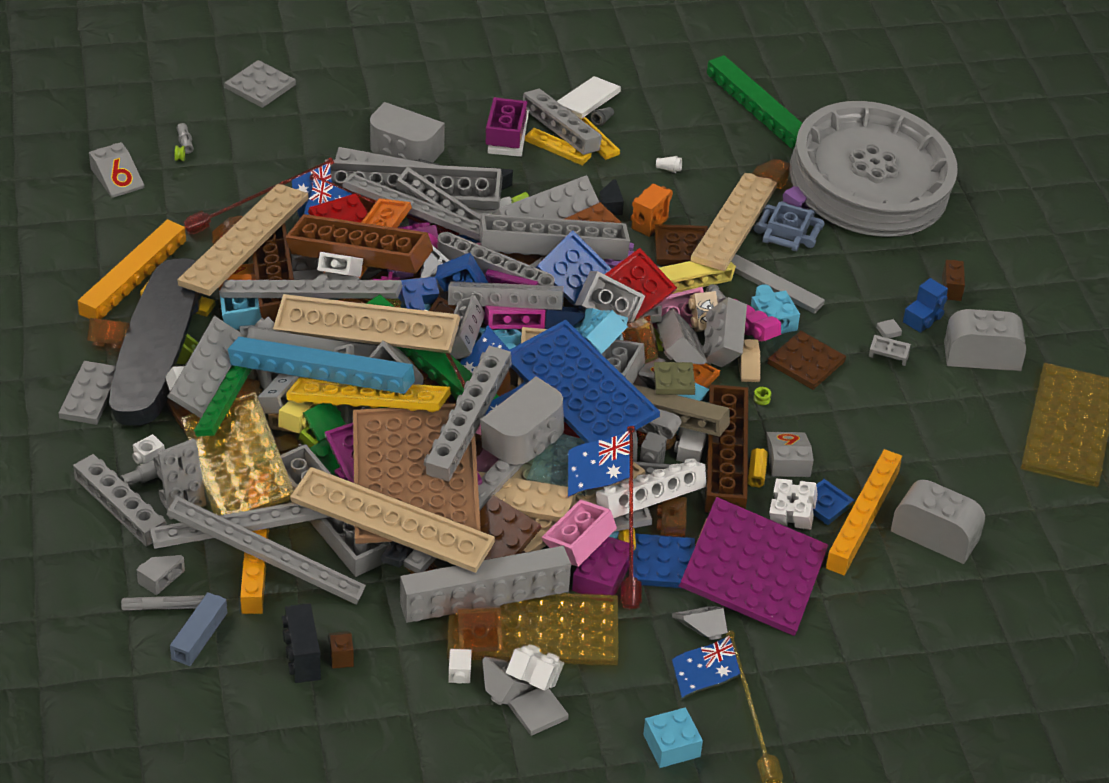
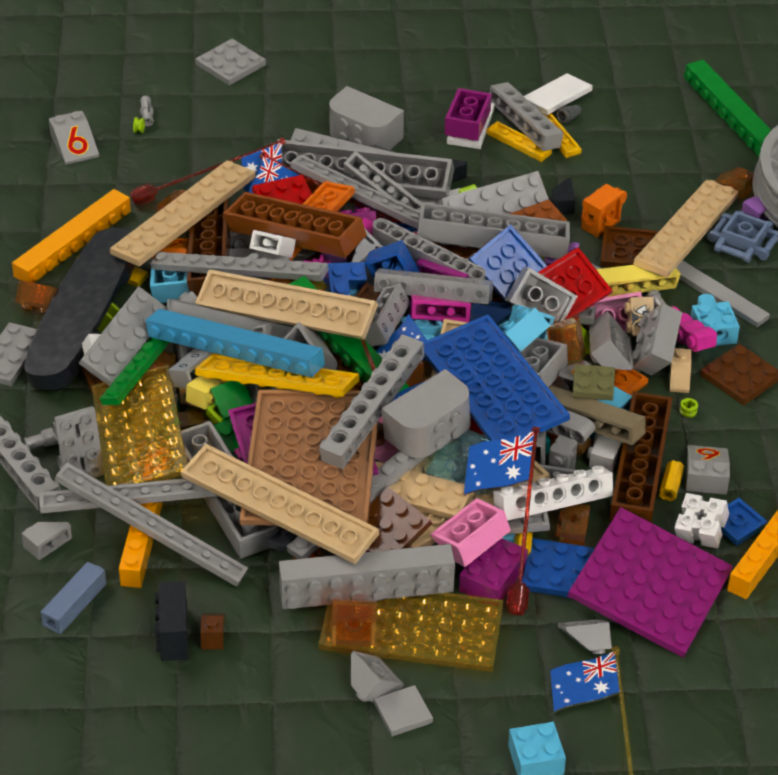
camera: 10 degrees right, 0 degrees up
light grey axle [121,595,205,610] -> none
white brick [132,434,165,465] -> none
white brick [449,649,472,684] -> none
white brick [506,644,564,691] -> none
white cone [656,156,682,173] -> none

